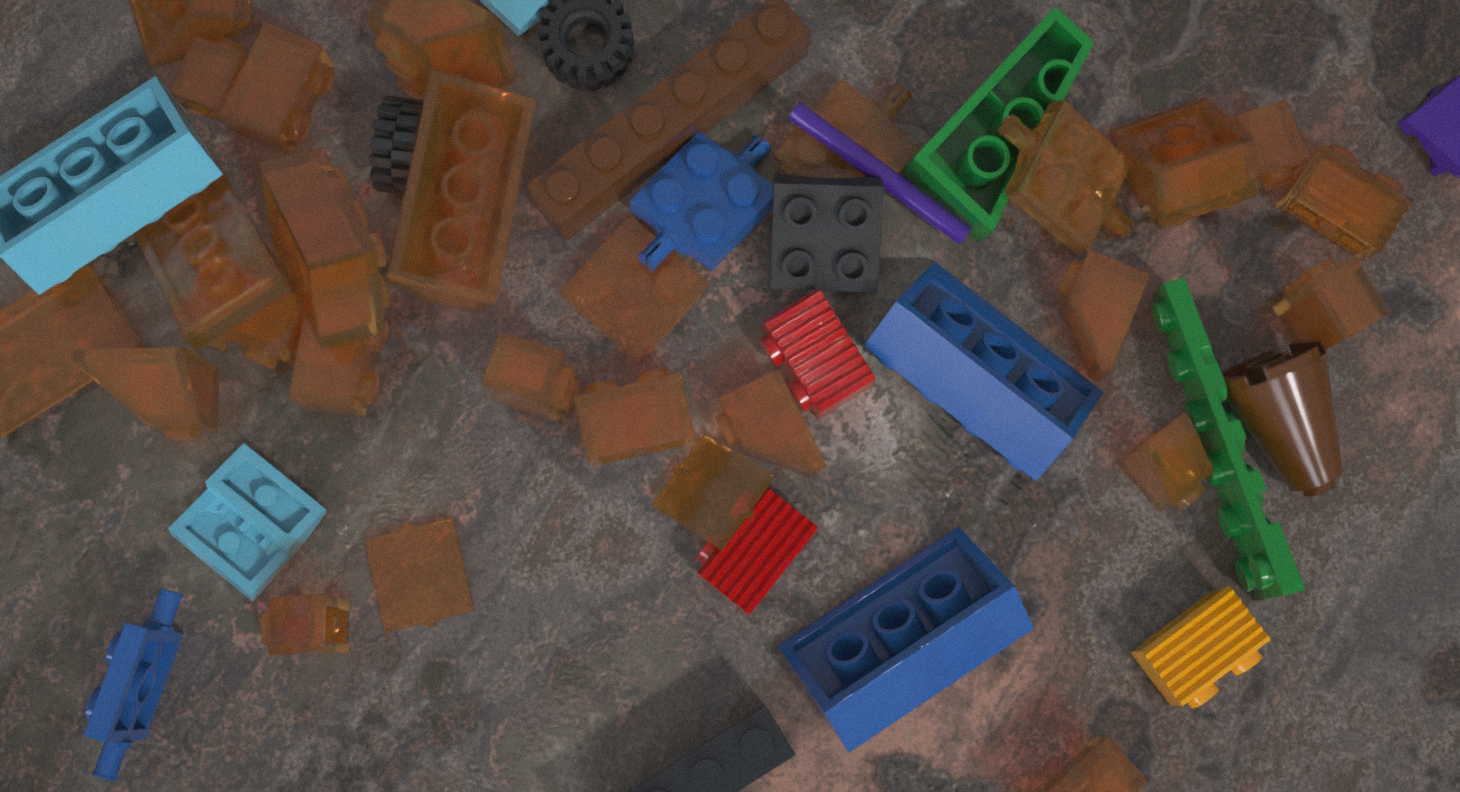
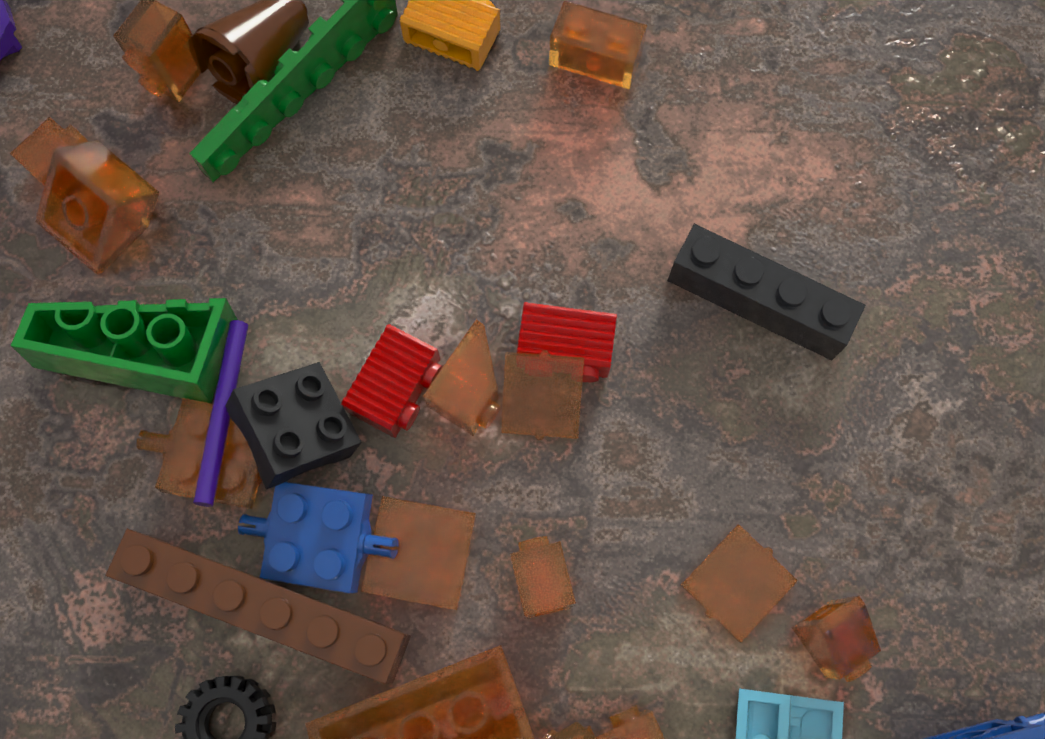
camera: 120 degrees left, 5 degrees down
clear orange brick [574,368,696,467] -> none
blue slope [778,526,1034,753] -> none
blue slope [864,262,1103,481] -> none
clear orange plate [998,100,1134,253] -> none
clear orange slope [1058,250,1150,382] -> none
clear orange slope [1116,412,1214,512] -> none
clear orange brick [1275,142,1414,262] -> none

